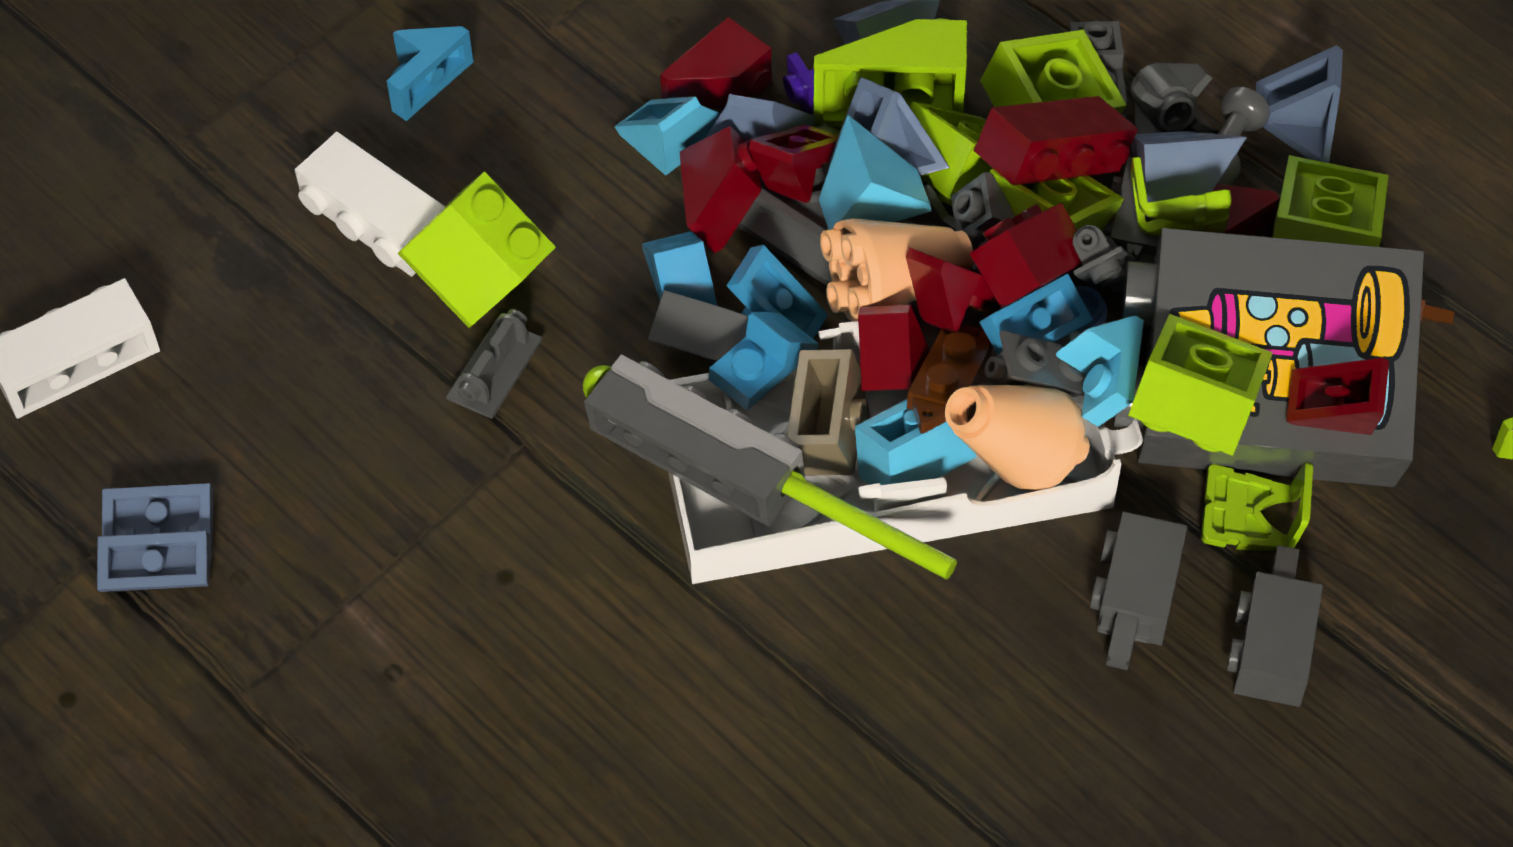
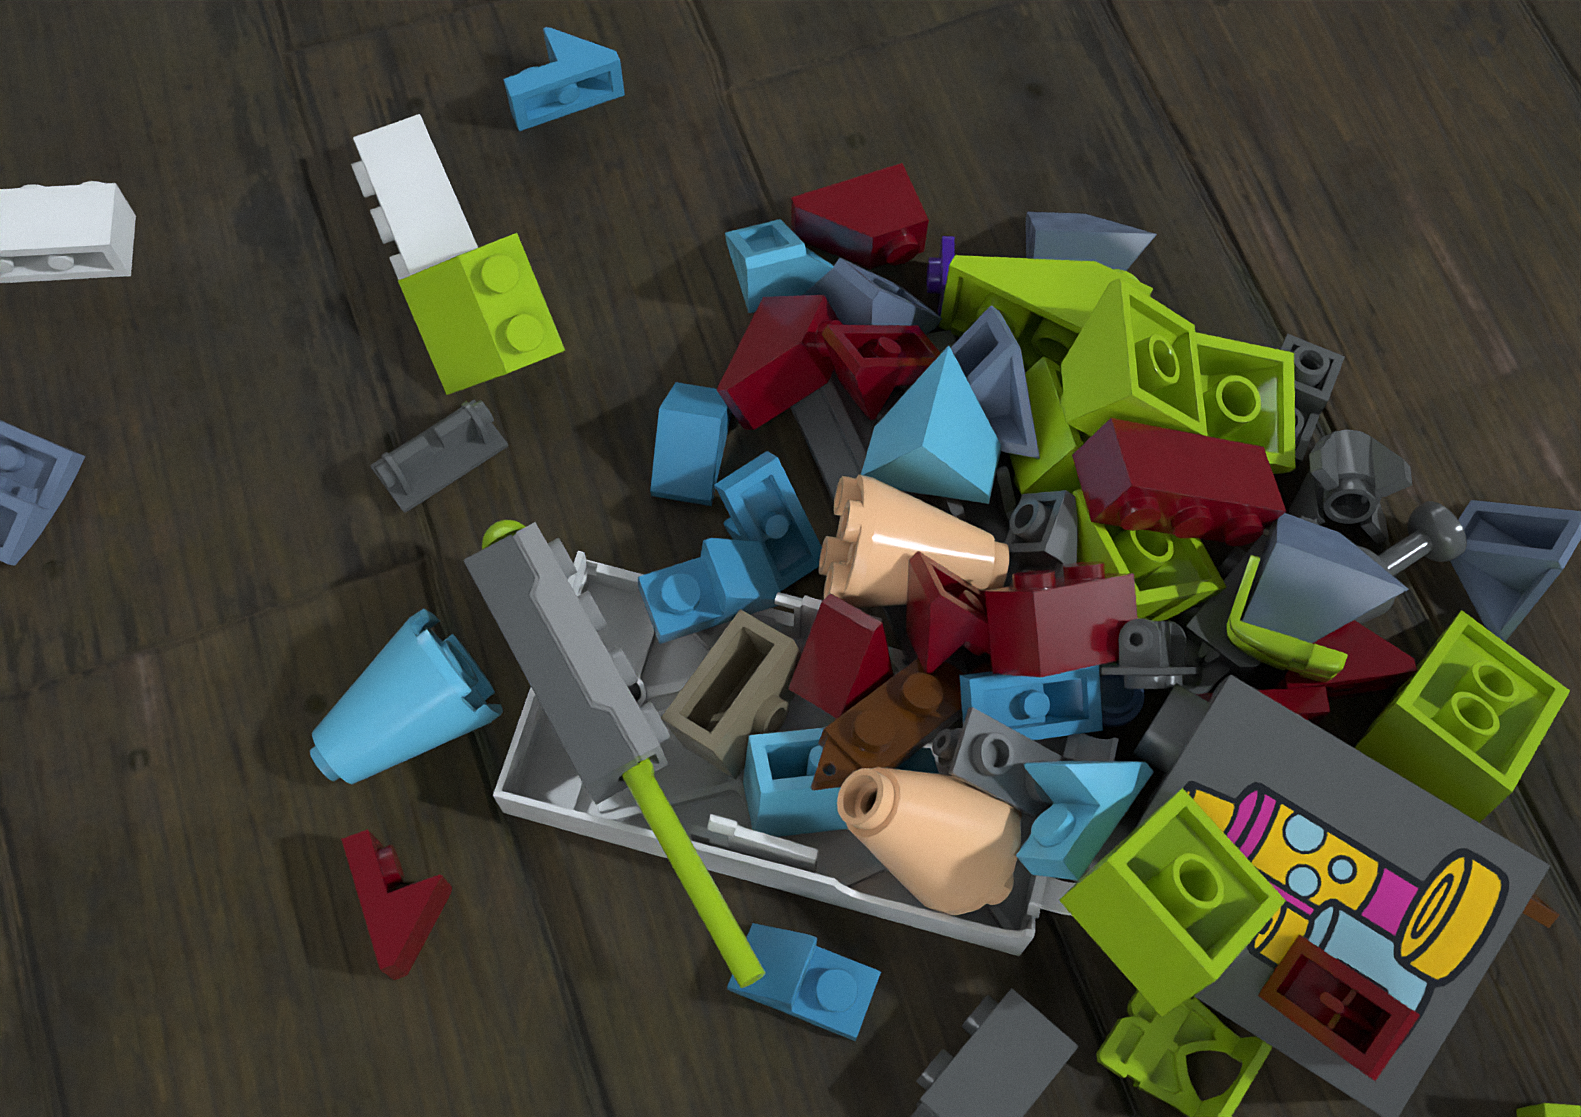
camera: 25 degrees right, 10 degrees up
dark grey slope [648,290,748,363] -> none
none -> medium azure cone [310,608,503,784]
none -> dark red slope [341,829,452,980]
none -> dark azure slope [727,923,881,1041]
none -> lime slope [1061,278,1208,436]

